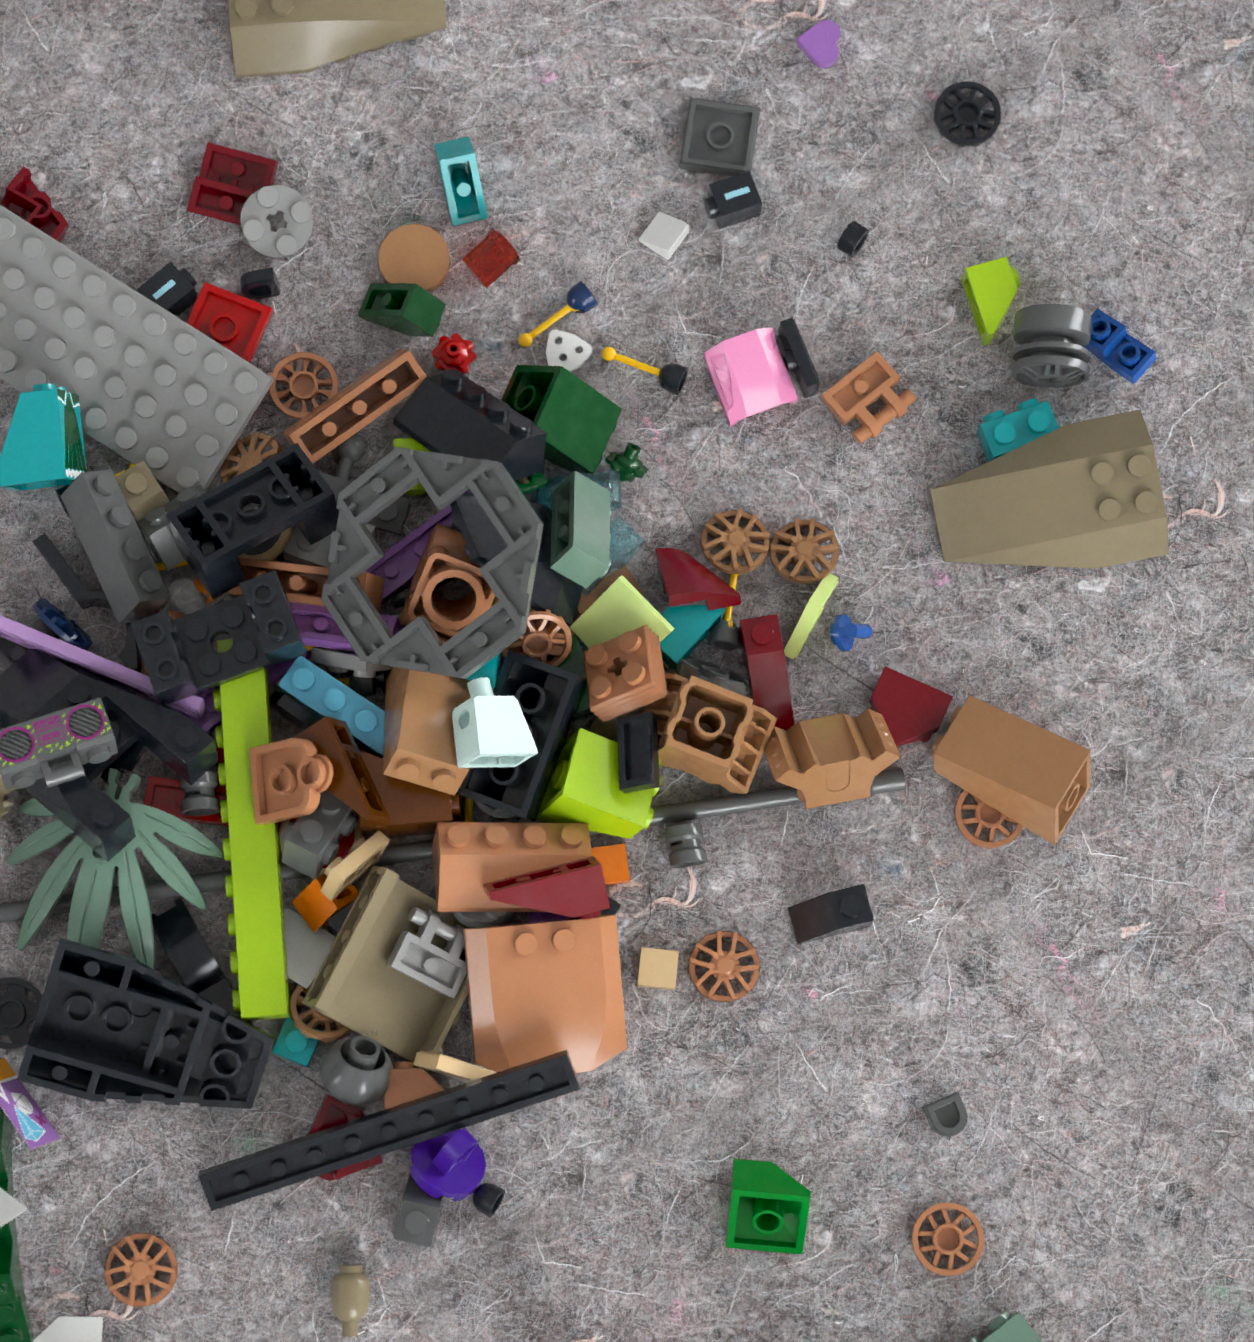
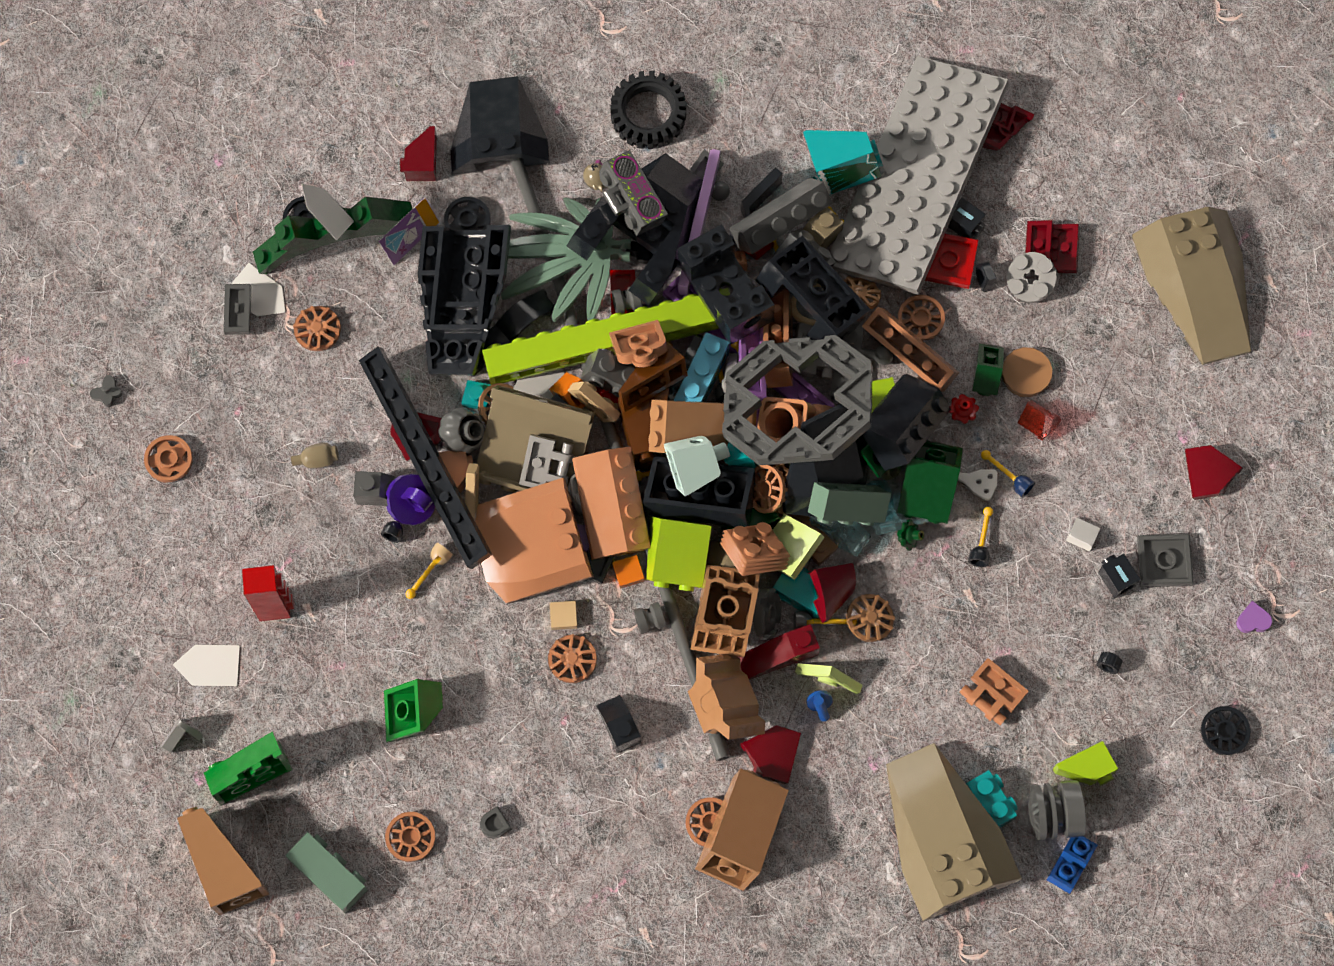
camera: 85 degrees right, 5 degrees down
dark blue wheel [32,598,94,651] -> none
teal slope [434,136,488,226] -> none
dark red slope [483,856,610,920] -> none
black tile [617,711,660,793] -> none
bright pink slope [704,328,798,426] -> none
medium nougat wheel [770,518,839,584] -> none
black plate [778,318,820,398] -> none
none -> hinge [406,543,453,599]
none -> dark red slope [1185,445,1243,500]

